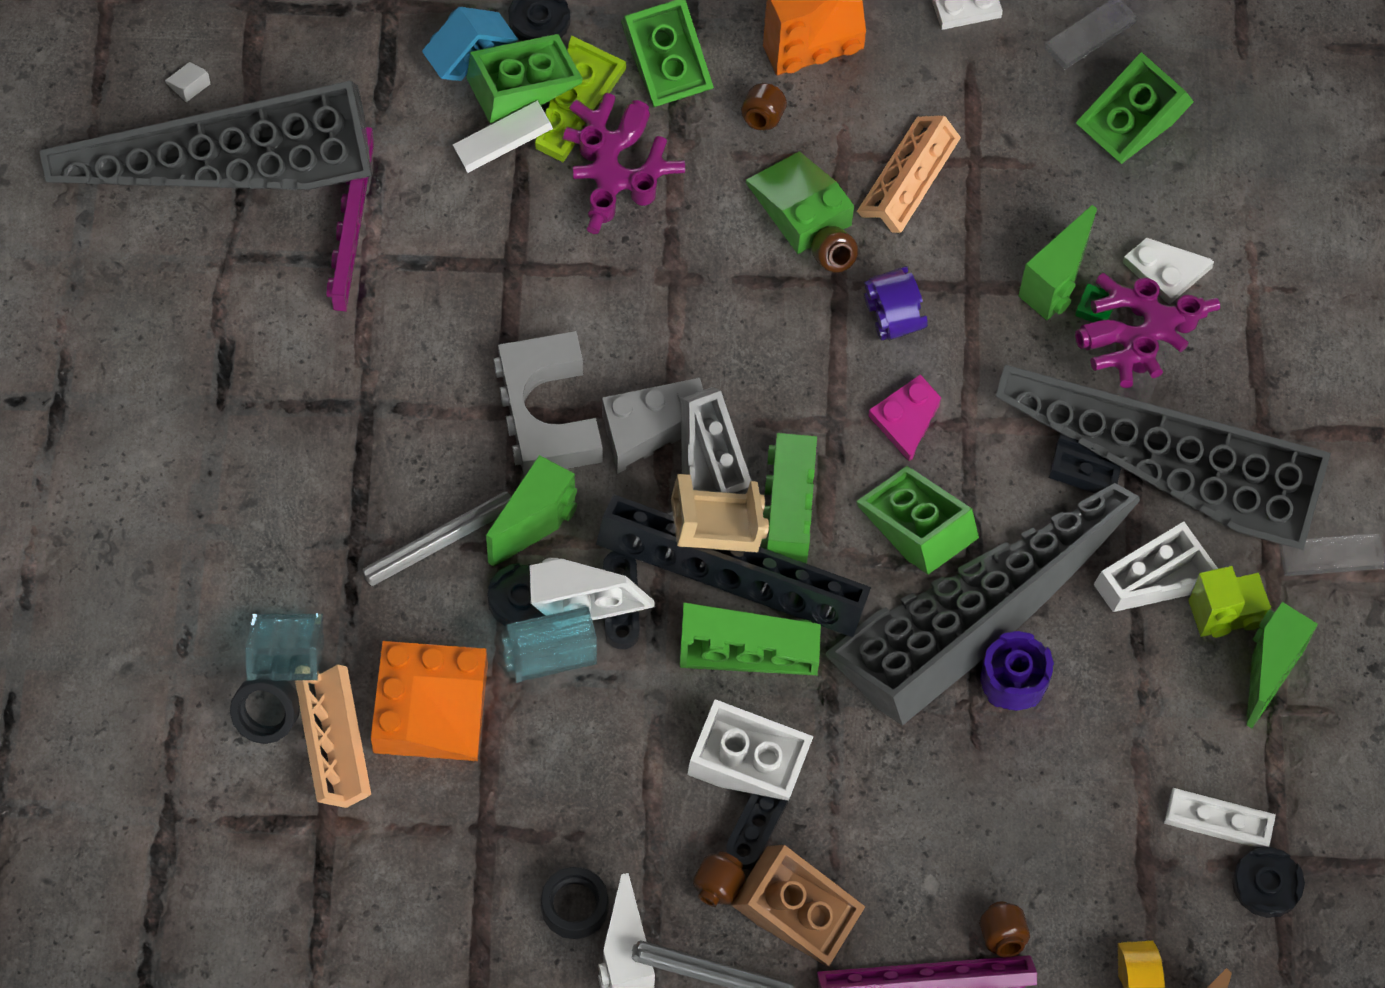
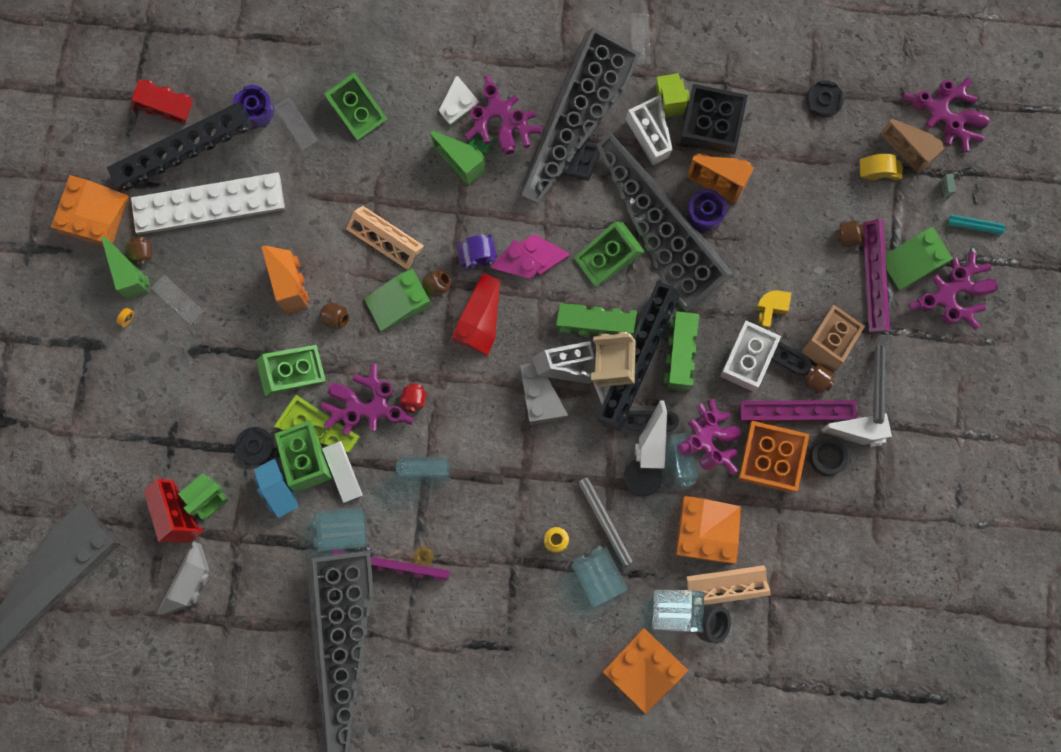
camera: 80 degrees left, 15 degrees up
white slope [165,62,210,102] -> none
bright green slope [486,455,577,567] -> none
light grey arch [493,331,603,476] -> none
white tile [1164,788,1276,848] -> none
bright green slope [1246,602,1318,728] -> none
none -> clear light blue brick [313,508,368,552]
none -> clear light blue brick [396,456,450,481]
none -> red head [400,383,427,413]
none -> clear yellow plate [414,547,434,566]
none -> red wedge [452,273,500,356]
none -> dark pink wing [491,240,543,279]
none -> yellow head [544,527,569,553]
none -> clear light blue brick [571,546,628,608]
none -> orange slope [602,628,688,714]
none -> magenta plant [677,399,741,475]
none -> black slope [680,84,748,155]
none -> orange slope [687,153,754,204]
none -> orange slope [737,421,810,494]
none -> magenta plate [740,400,858,421]
none -> yellow brick [755,290,791,330]

